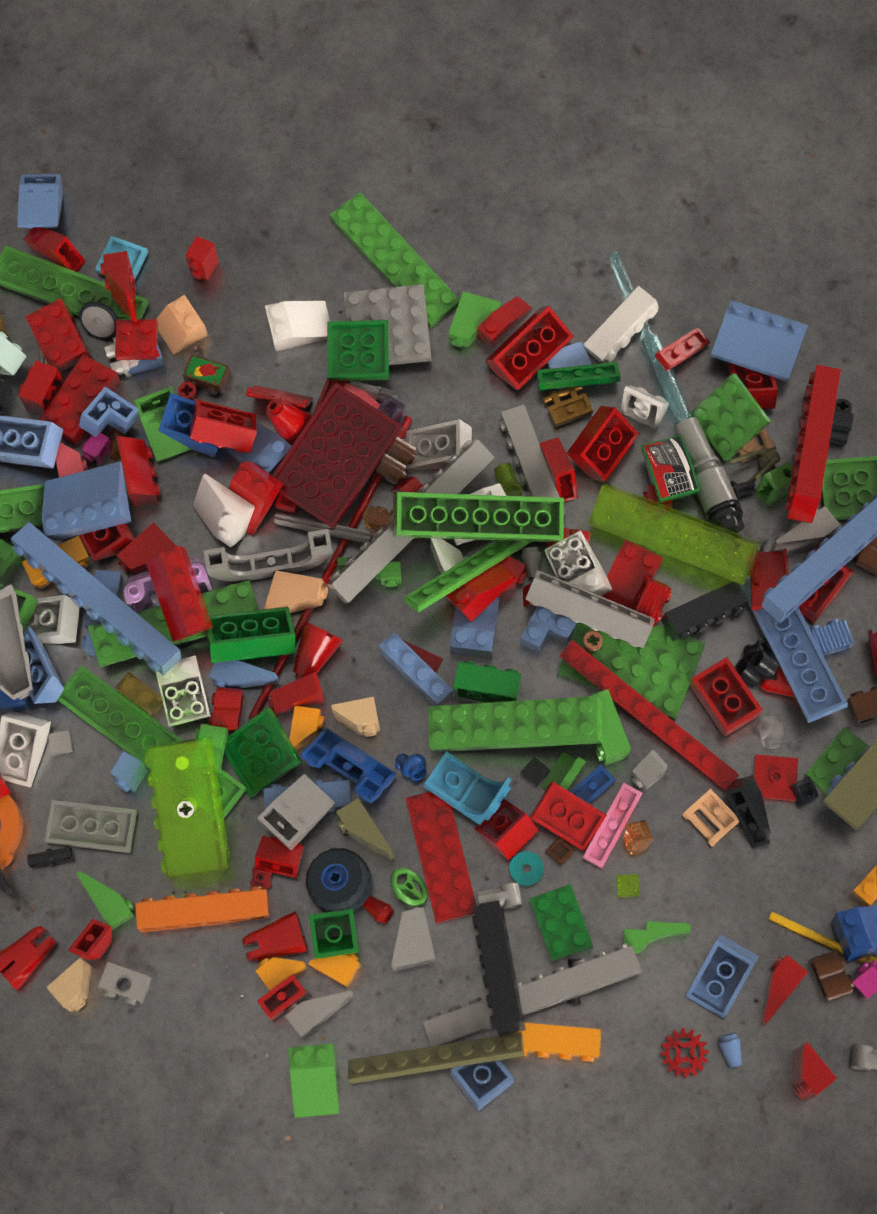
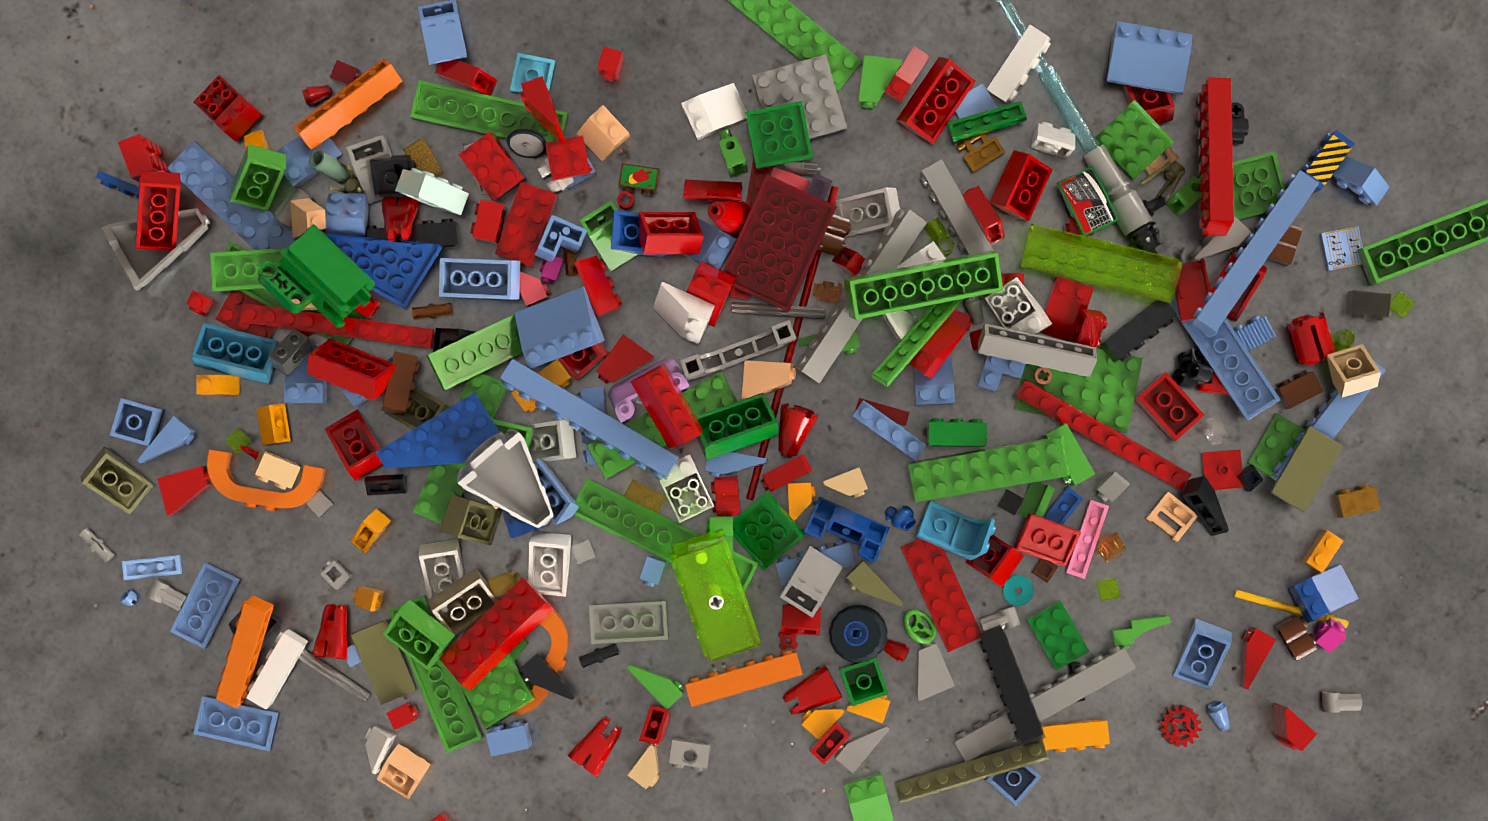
camera: 10 degrees left, 15 degrees up
tile [655,327,710,371] -> none
none -> bright green torso [718,129,748,178]

